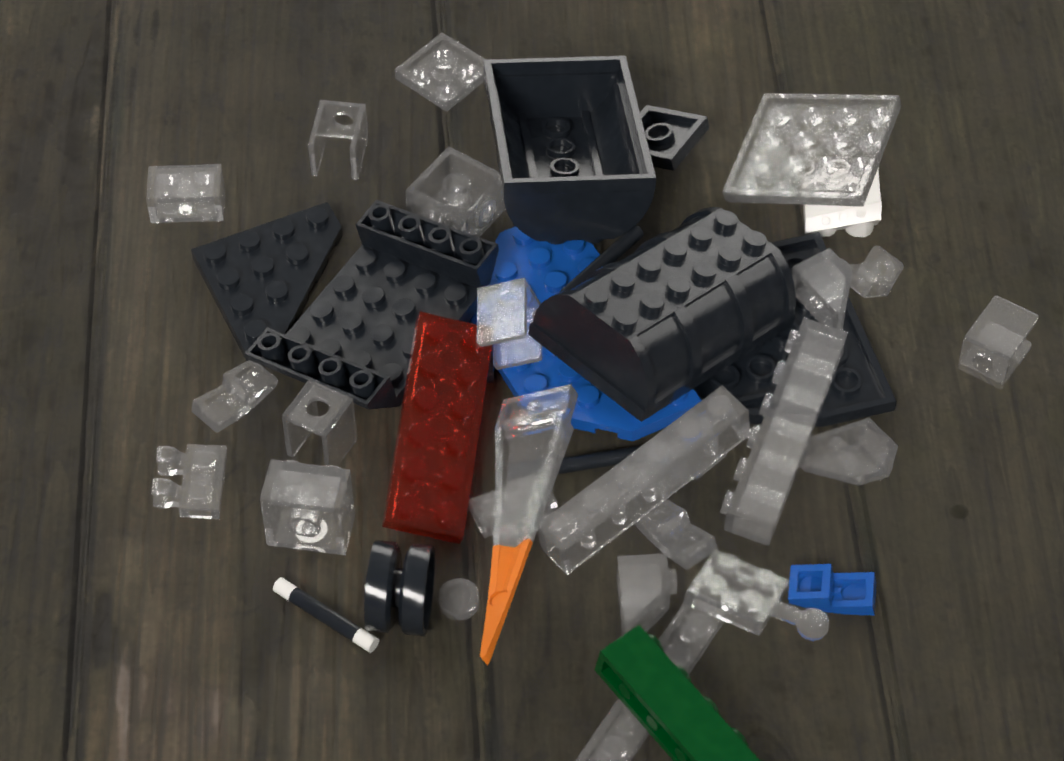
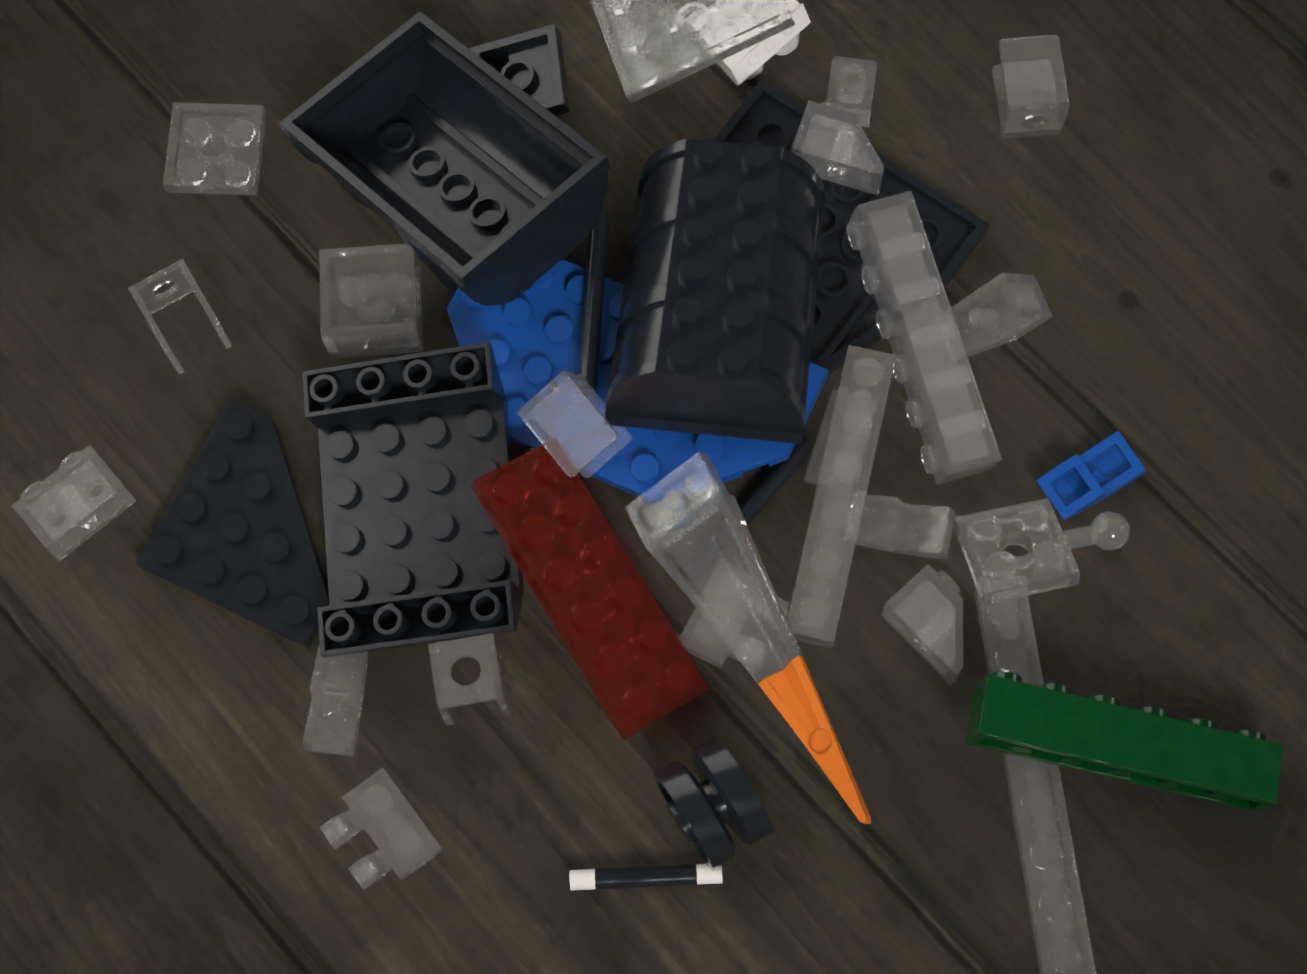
camera: 35 degrees left, 20 degrees up
clear brick [260,459,355,556] -> none
clear tile [438,578,480,621] -> none

